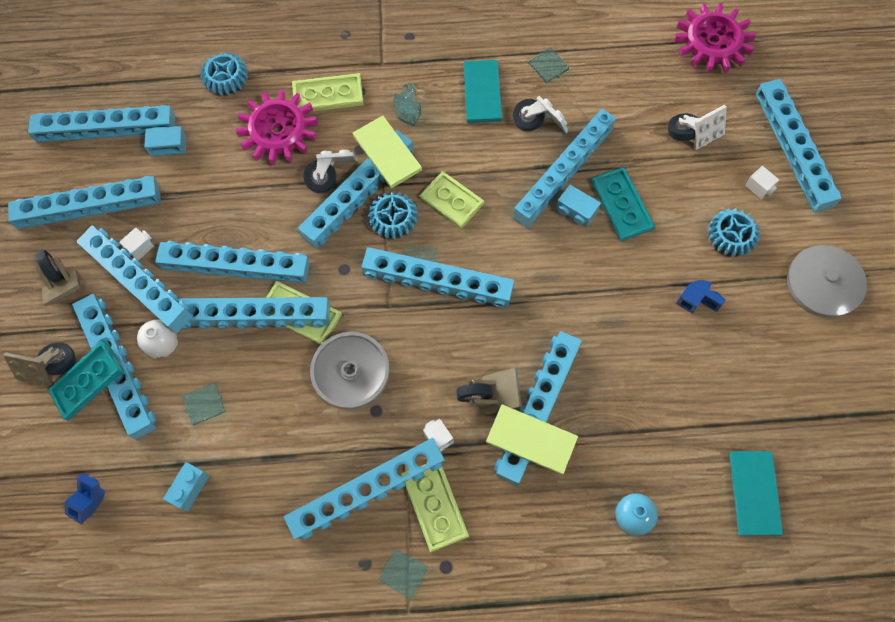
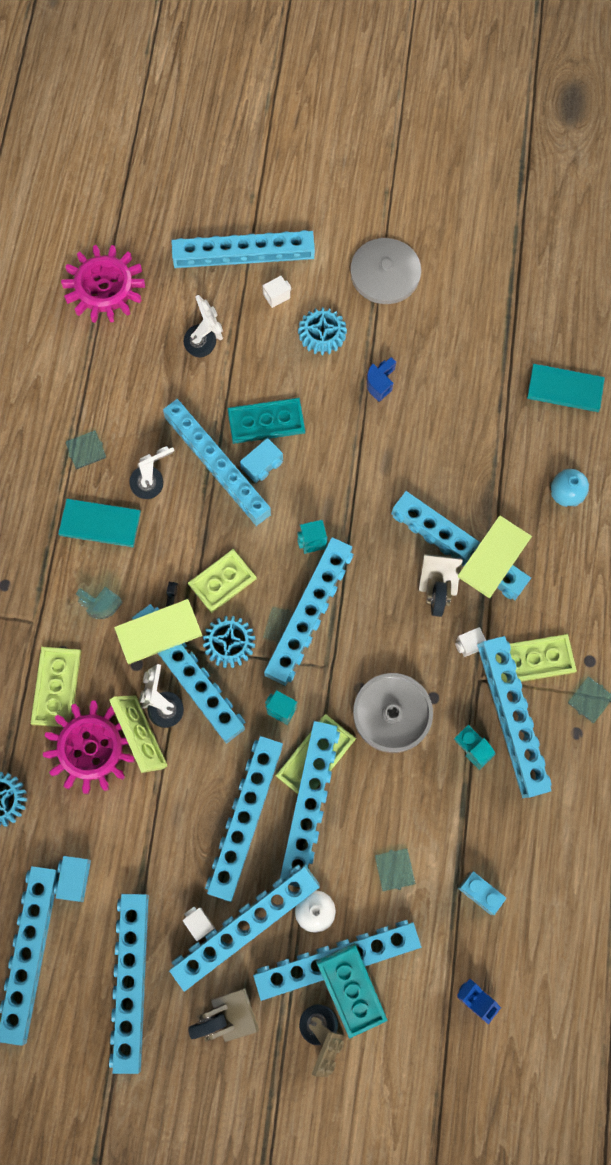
camera: 85 degrees left, 5 degrees up
none -> yellowish green tile [109,695,167,773]
none -> black bar [166,582,178,607]
none -> teal brick [265,690,297,726]
none -> teal brick [297,519,327,554]
none -> teal brick [454,724,495,770]

